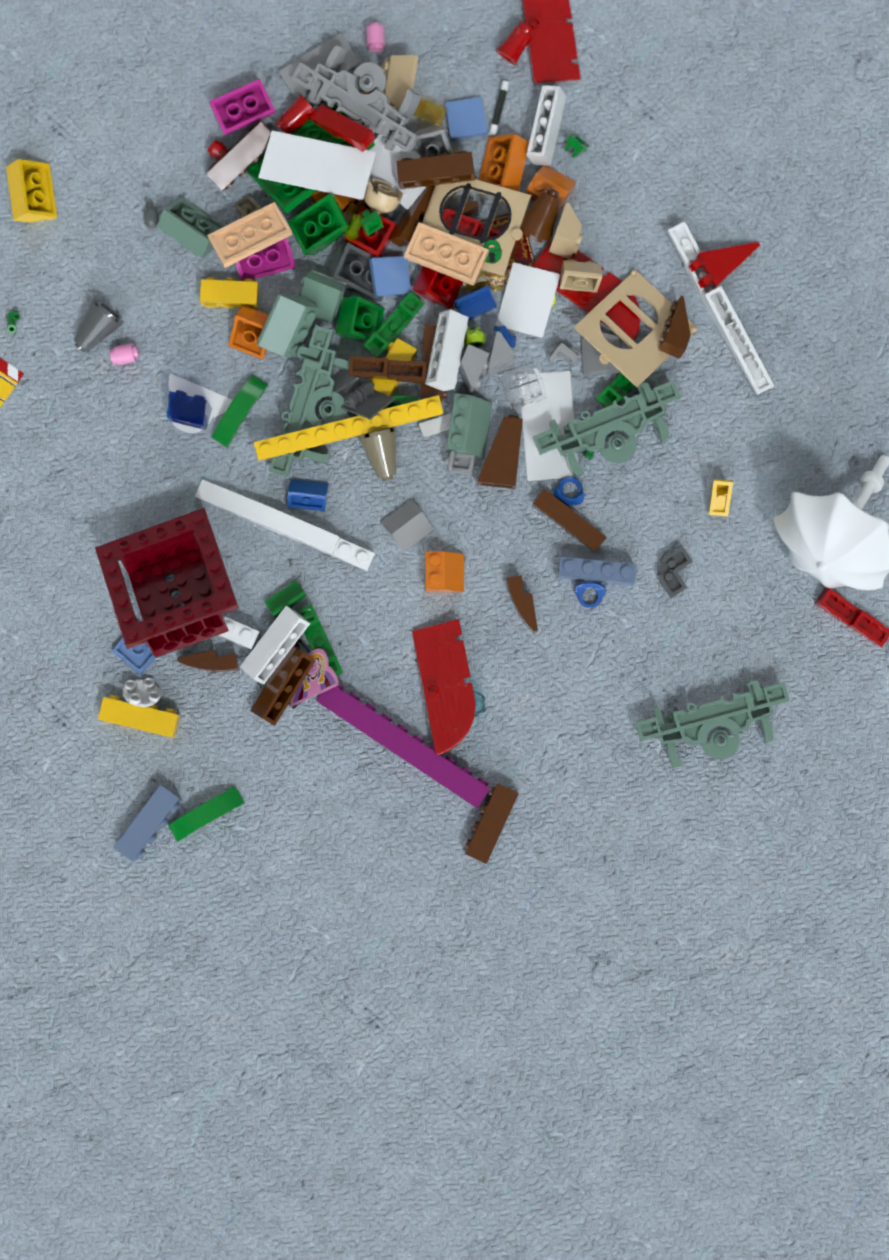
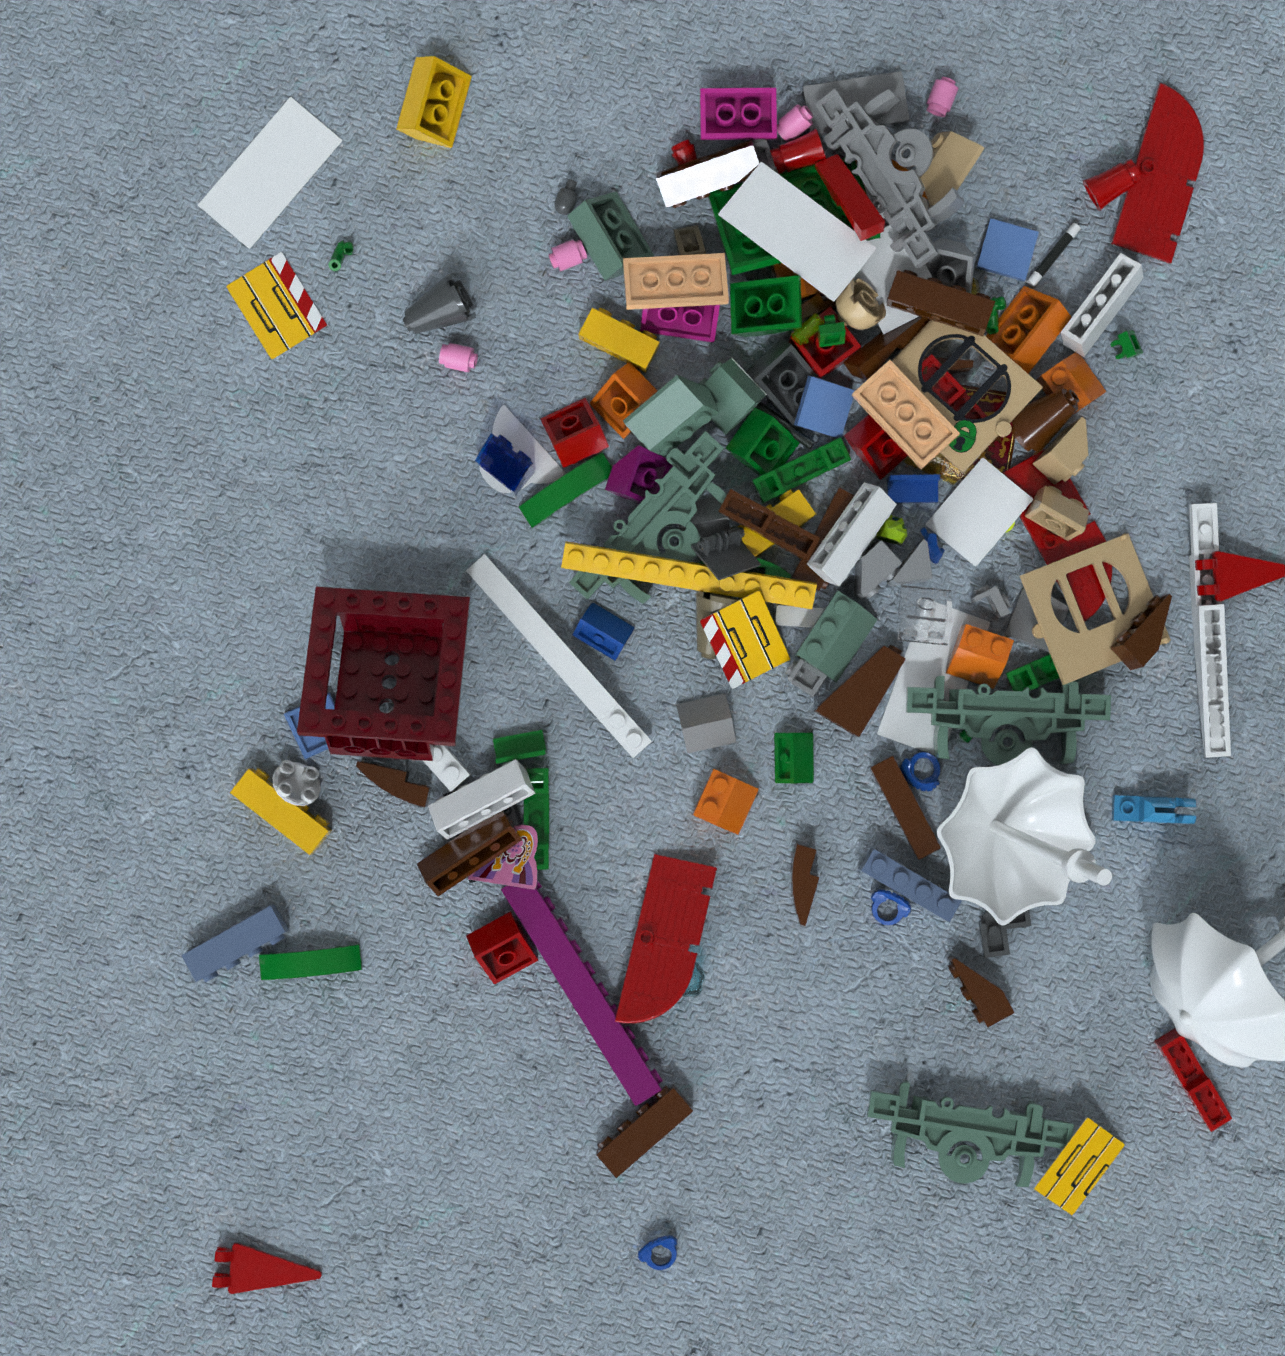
camera: 25 degrees right, 5 degrees up
clear yellow plate [413,98,448,127] -> none
yellow slope [709,479,733,516] -> none
none -> red flag [212,1243,322,1294]
none -> red slope [466,911,539,985]
none -> red slope [540,398,609,468]
none -> bright pink brick [548,239,587,272]
none -> magenta slope [605,446,673,504]
none -> blue piece [638,1235,677,1270]
none -> yellow sticker [700,591,790,689]
none -> pearl dark grey bar [755,402,815,450]
none -> green panel [774,733,814,784]
none -> bright pink brick [777,104,814,142]
none -> white piece [937,747,1112,925]
none -> orange slope [946,624,1014,689]
none -> reddish brown slope [947,956,1014,1027]
none -> green arm [986,296,1006,334]
none -> yellow sticker [1034,1117,1125,1215]
none -> dark azure plate [1112,795,1196,824]

